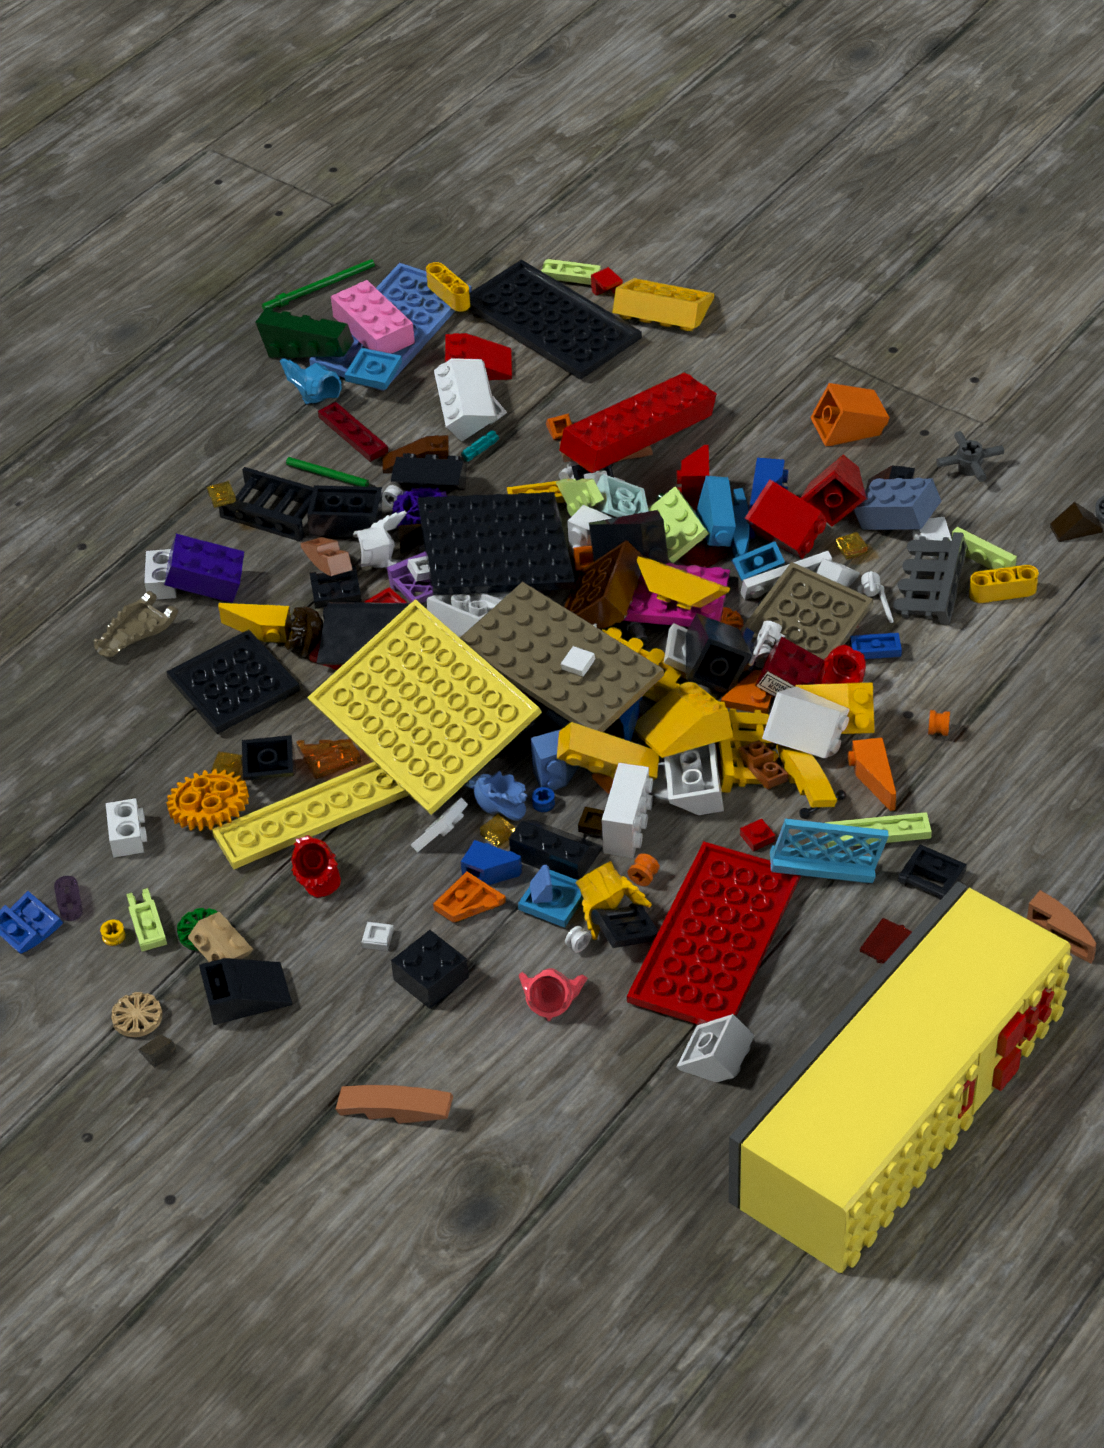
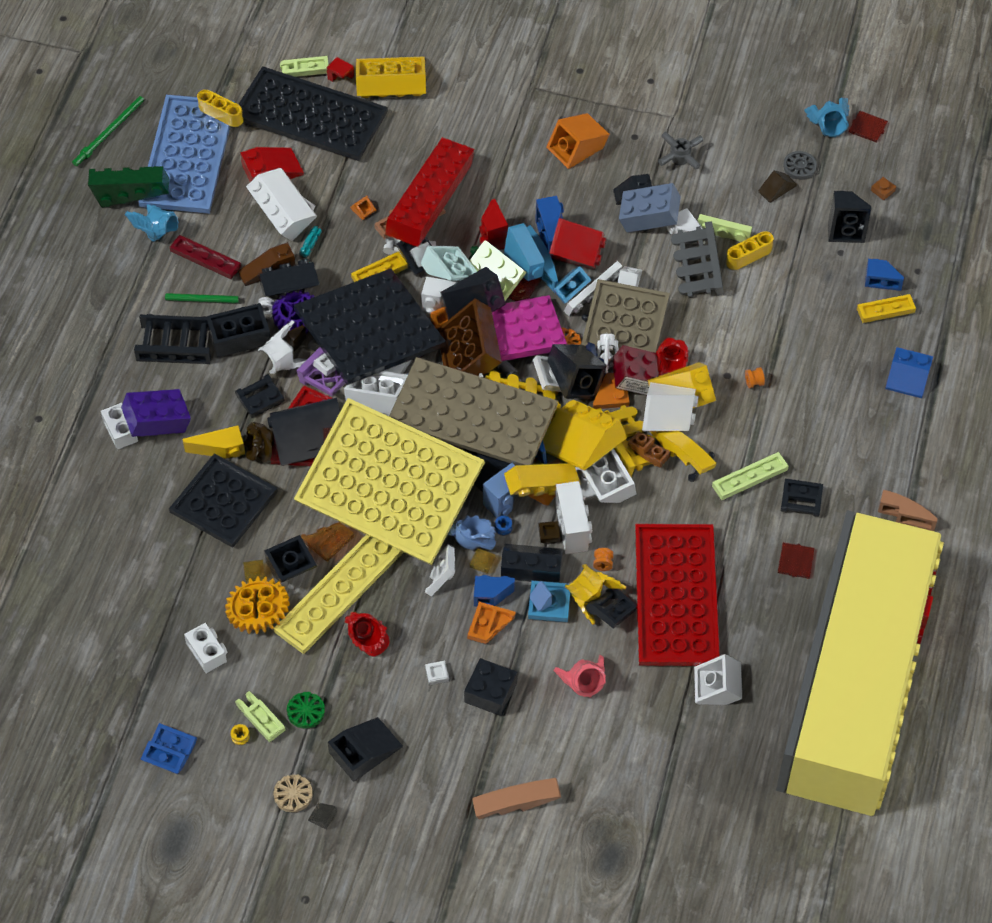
camera: 25 degrees left, 10 degrees up
clear purple beam [54,876,83,921] -> none
dark tan animal [94,591,178,658] -> none
tan bracket [188,912,253,962] -> none
clear yellow plate [207,481,236,508] -> none
nougat slope [300,537,352,576] -> none
bright pink brick [331,280,415,354] -> none
dark azure plate [345,348,402,390] -> none
yellowish green wing [556,479,604,517] -> none
white tile [561,646,596,676] -> none
white bush [565,926,591,953] -> none
yellow wedge [637,556,730,610] -> none
red plate [740,818,775,852] -> none
medium azure fence [770,819,889,883] -> none
red slope [801,454,867,527] -> none
clear yellow plate [836,532,868,560] -> none
orange slope [848,738,896,811] -> none
blue plate [850,633,902,659] -> none
white plant [857,571,893,623] -> none

